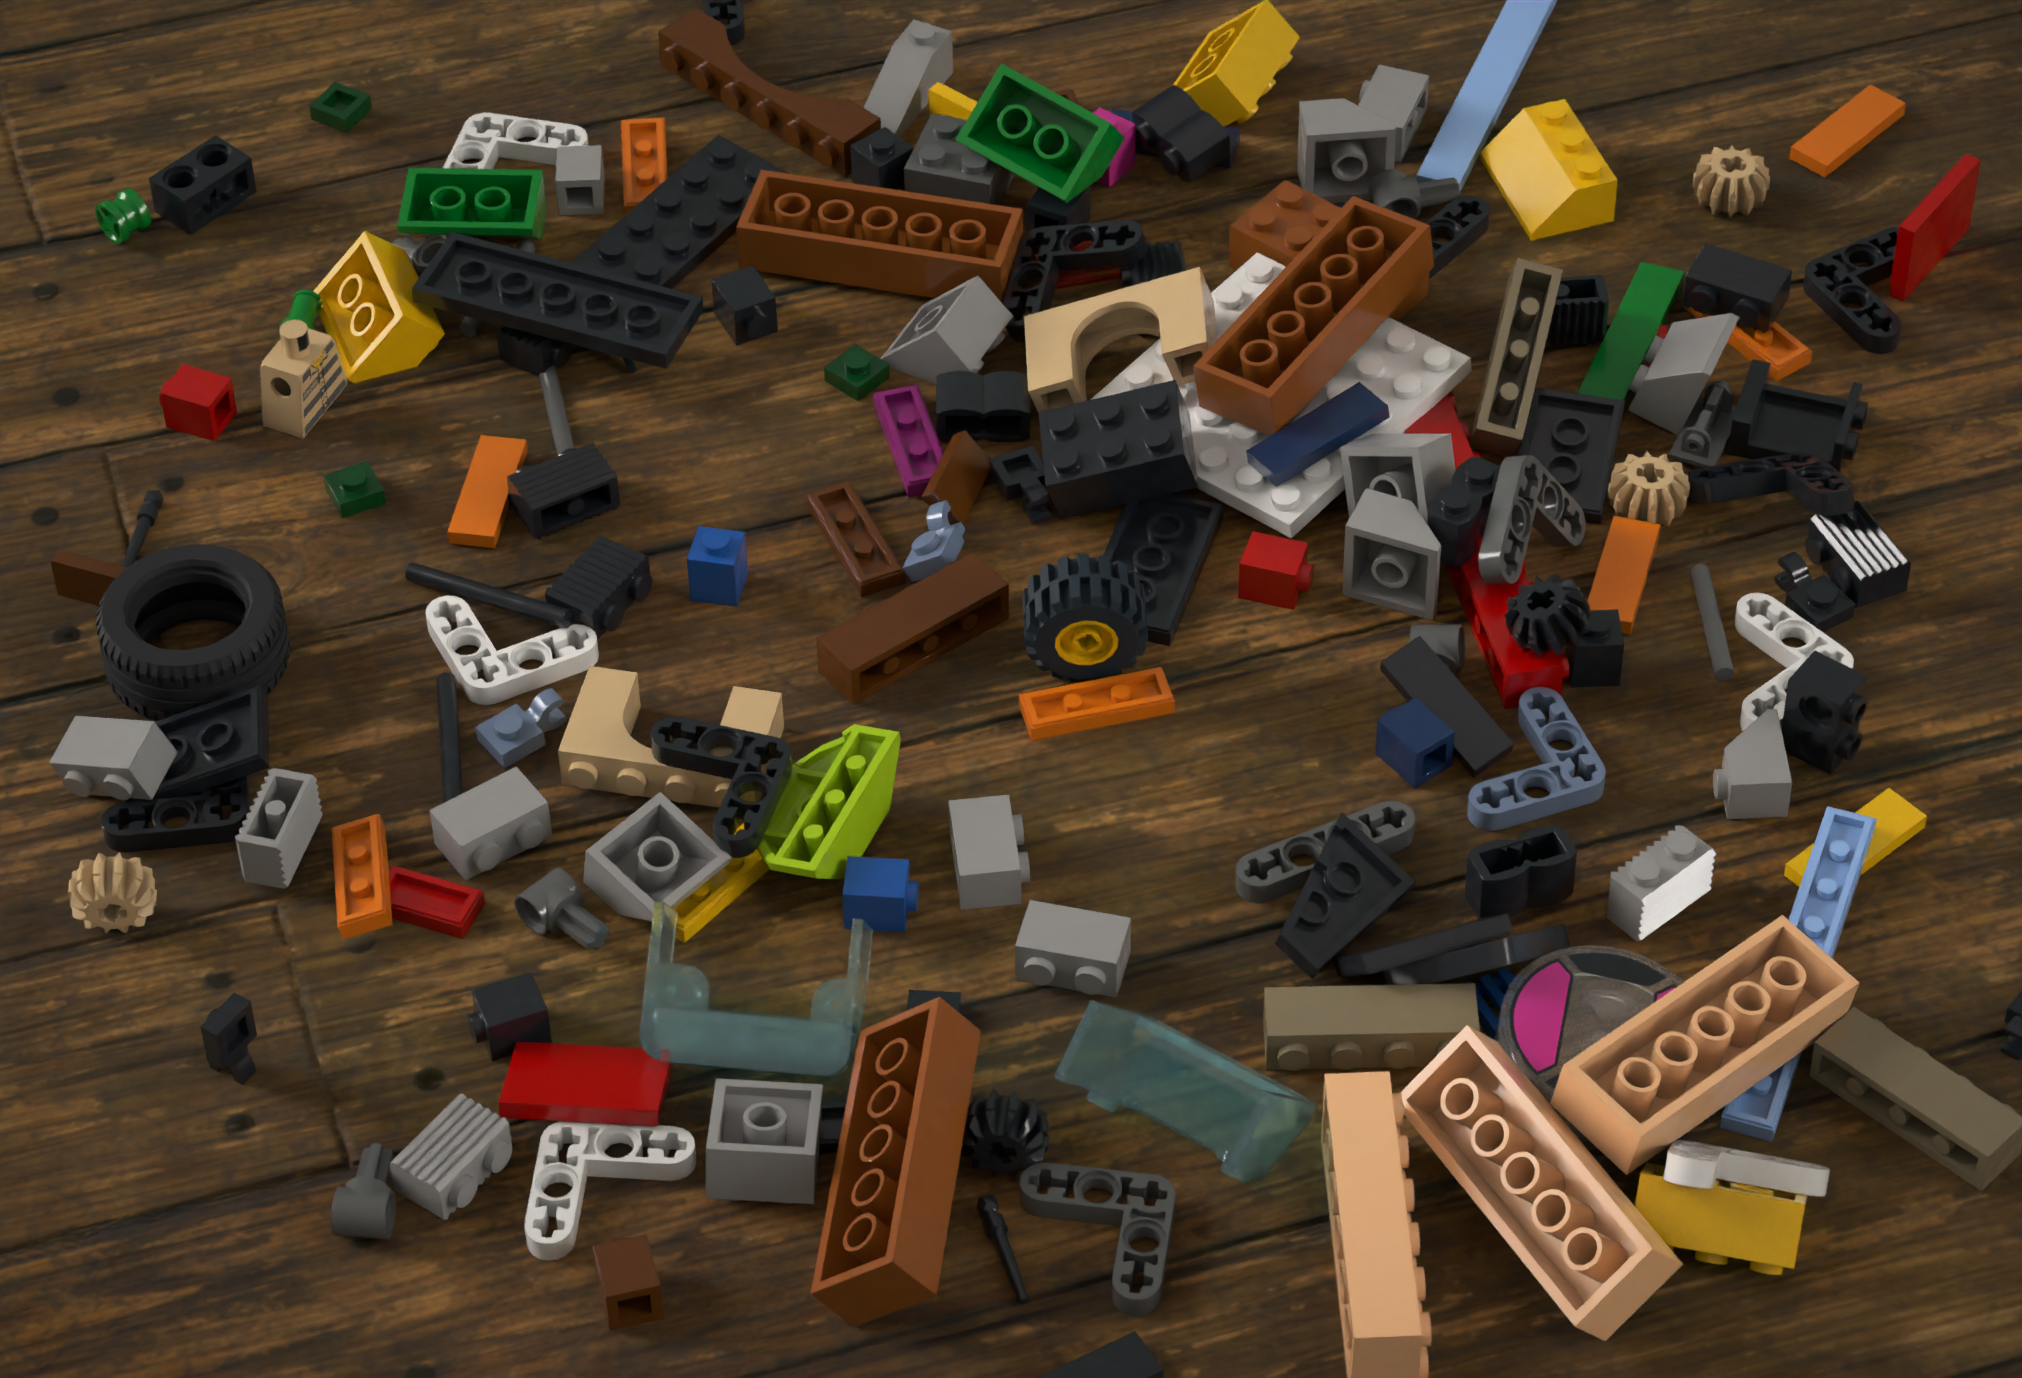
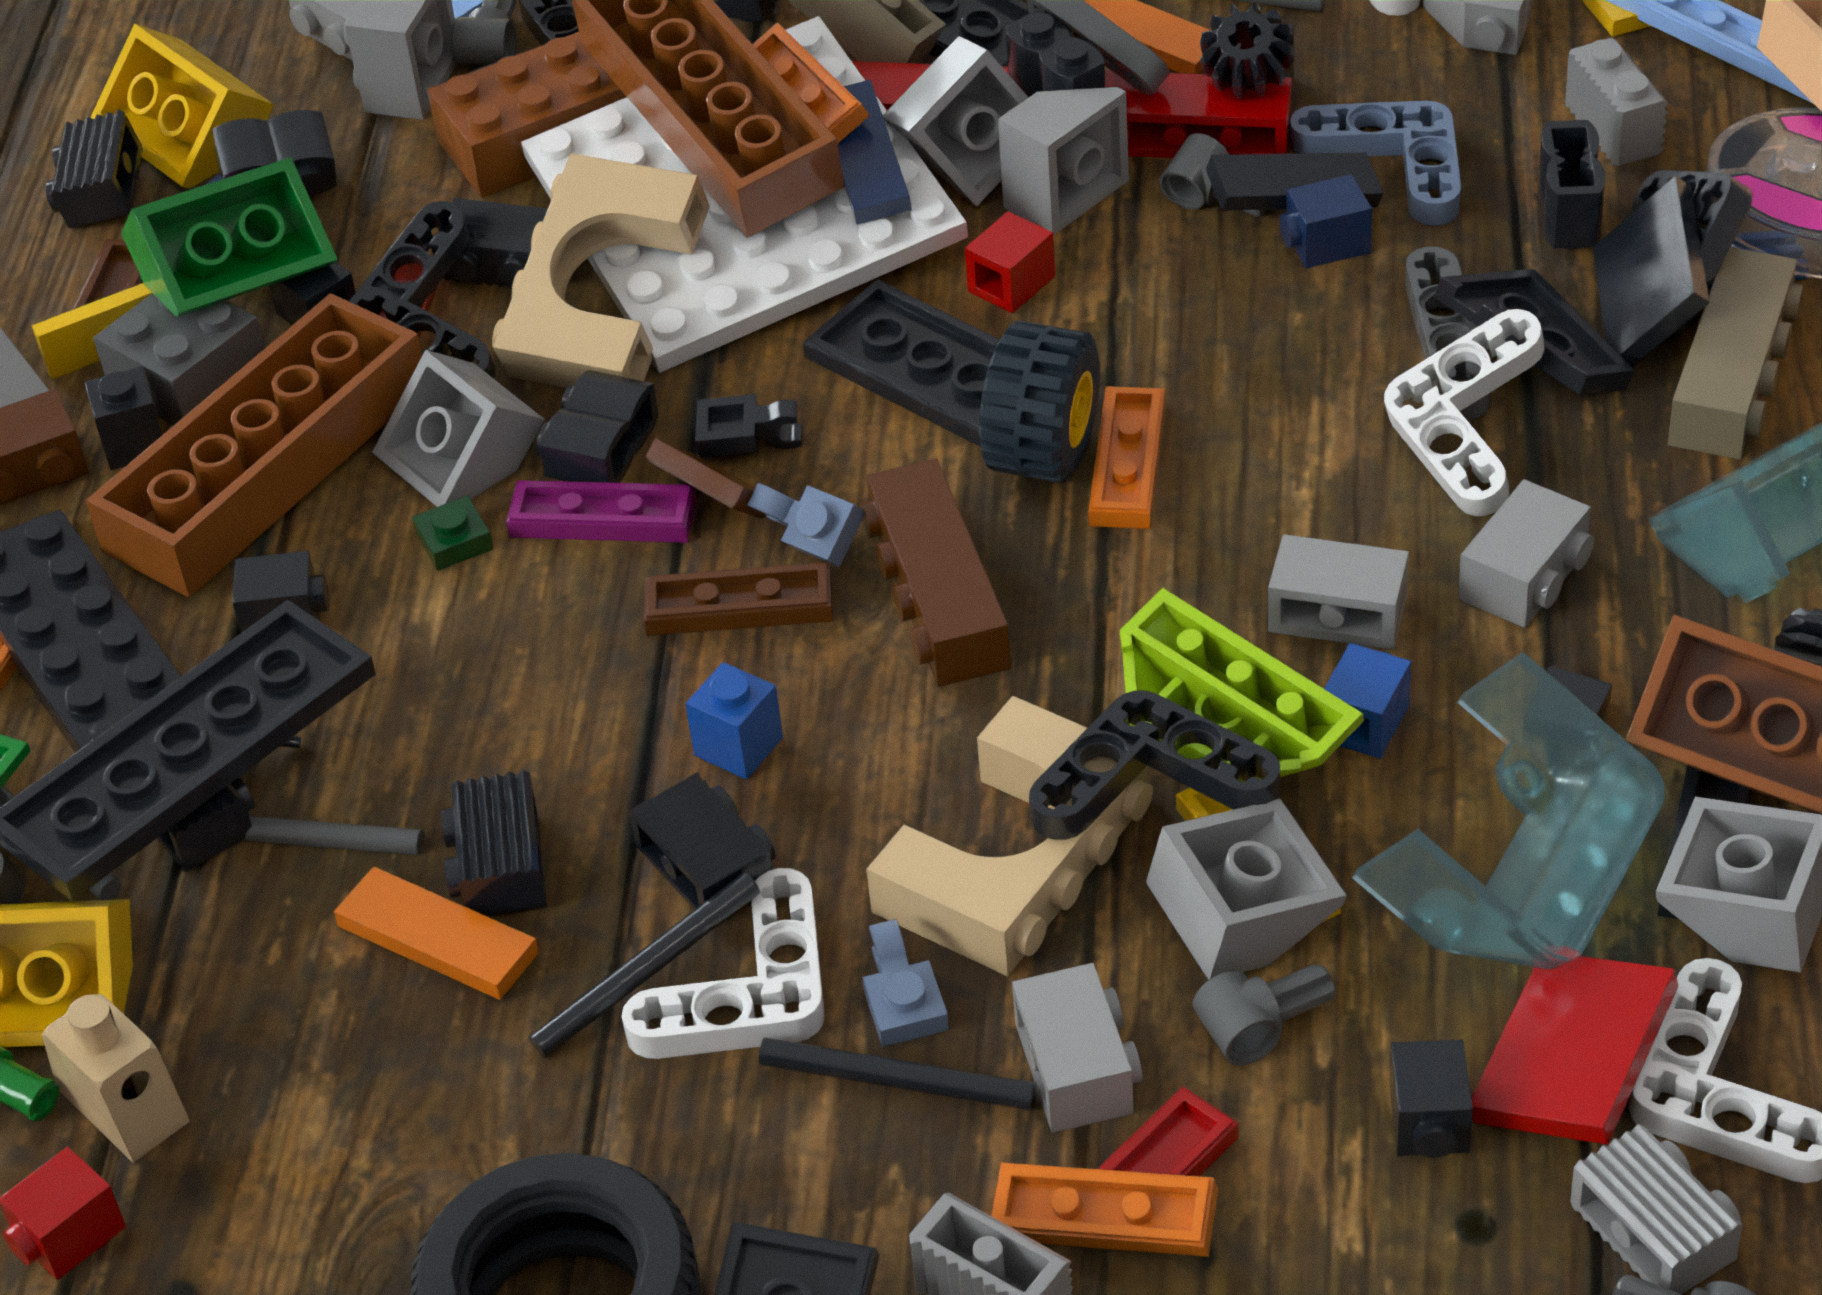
camera: 65 degrees left, 0 degrees up
dark green plate [323,461,386,518] -> none
black brick [1039,380,1198,519] -> none
none -> black brick [46,109,143,229]
none -> orange tile [752,22,870,143]
none -> white beam [1384,309,1544,516]

